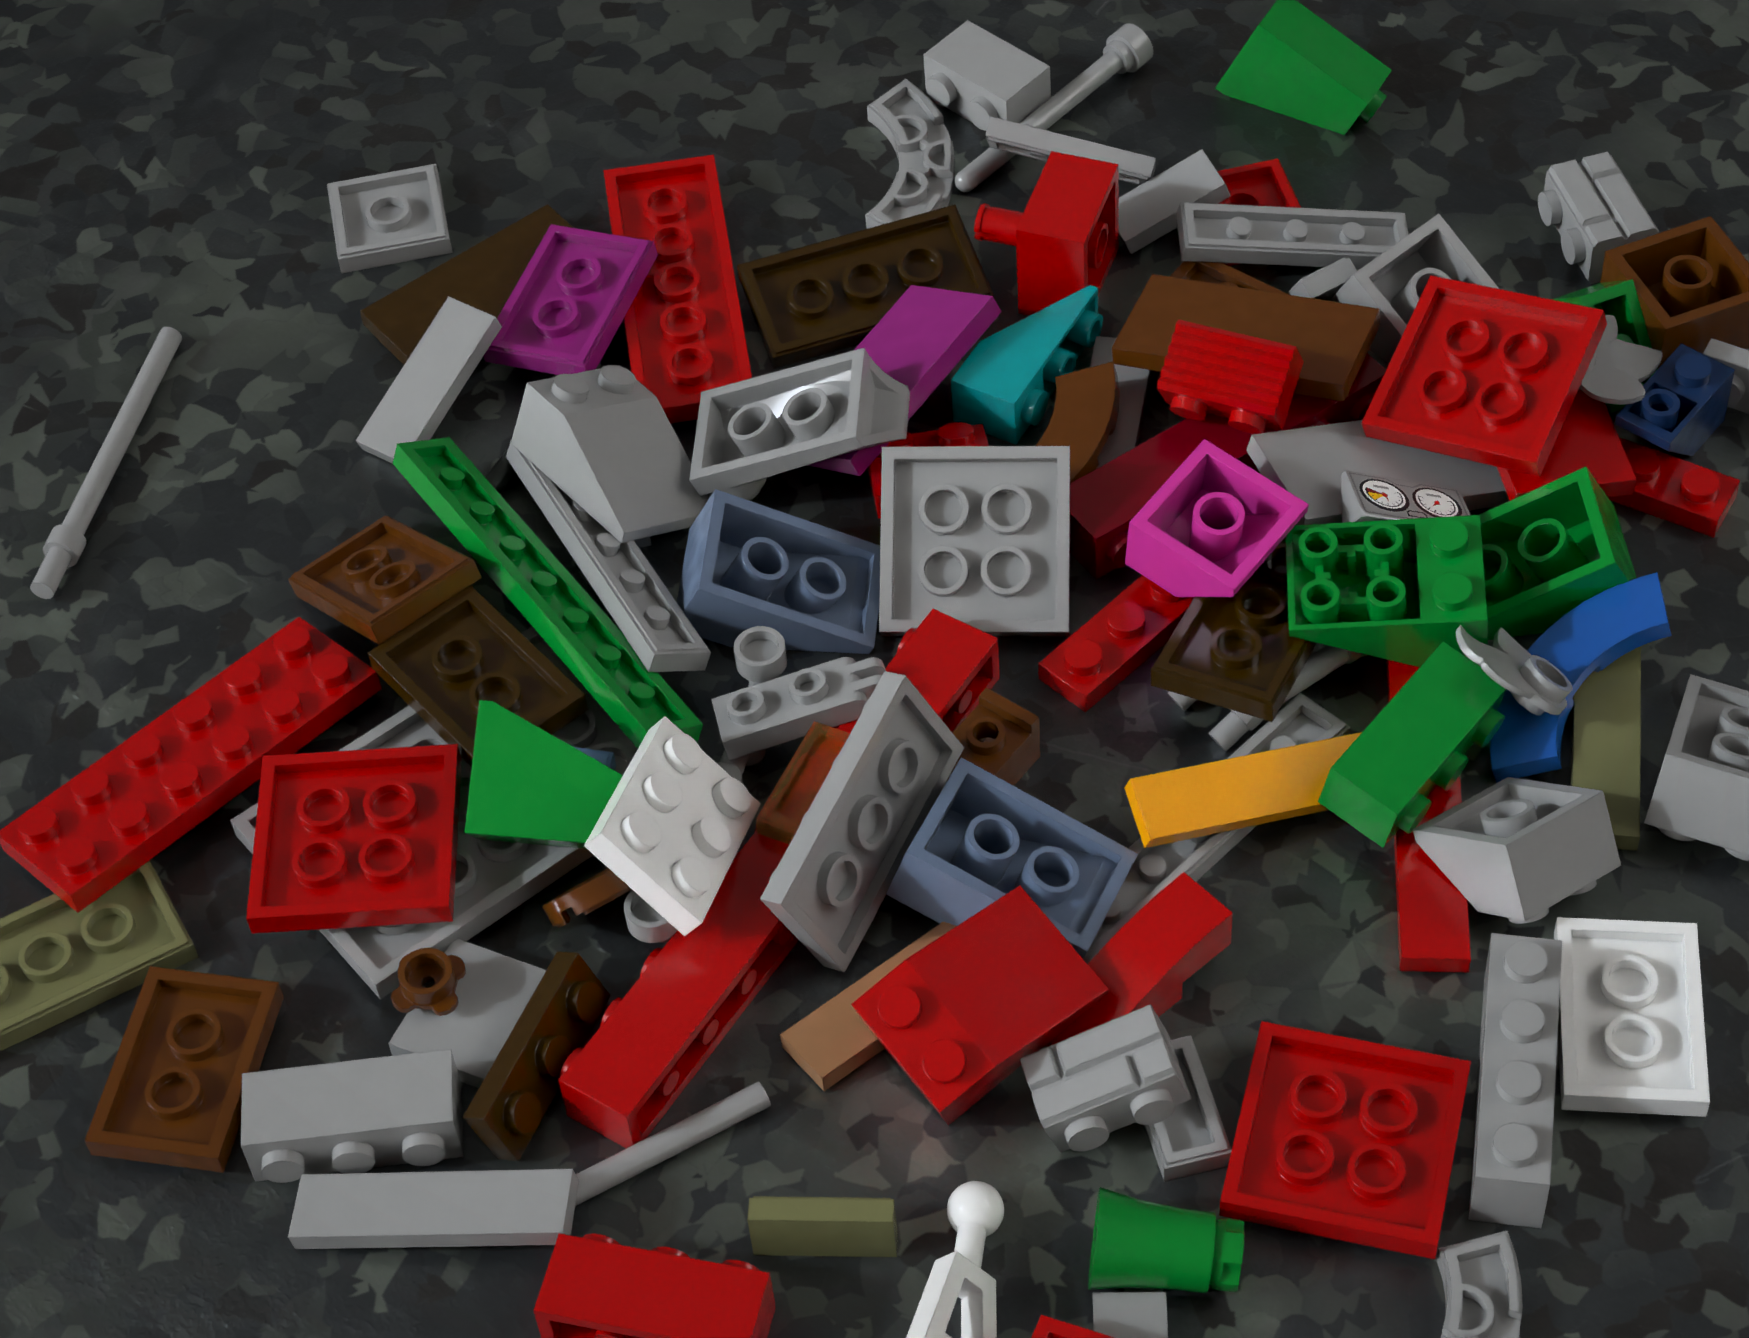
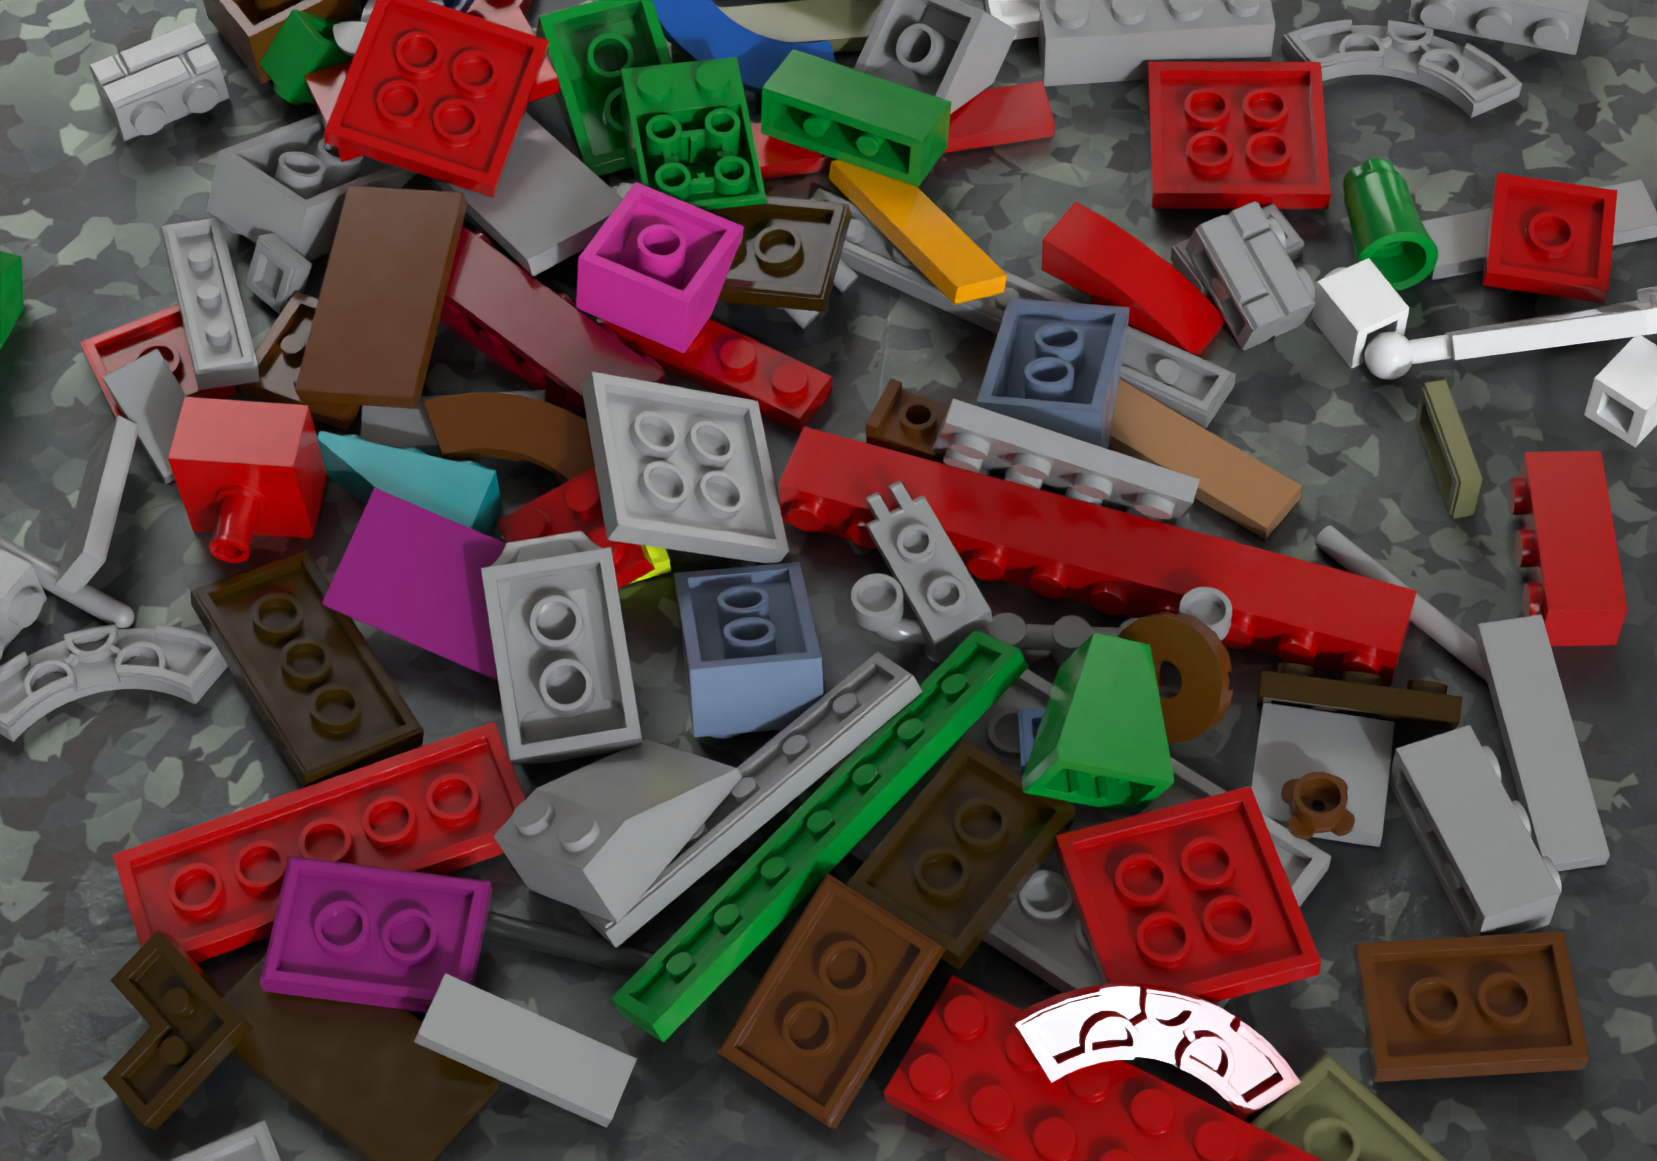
camera: 105 degrees left, 5 degrees up
white plate [584,716,761,936] -> none
clear orange tile [756,721,850,845] -> none
red slope [851,885,1110,1126] -> none
red brick [1157,319,1304,434] -> none
slope [1341,470,1470,523] -> none
light grey plate [1456,625,1573,716] -> none
none -> dark brown plate [103,930,254,1130]
none -> tile [1010,983,1301,1120]
none -> white brick [1312,258,1409,369]

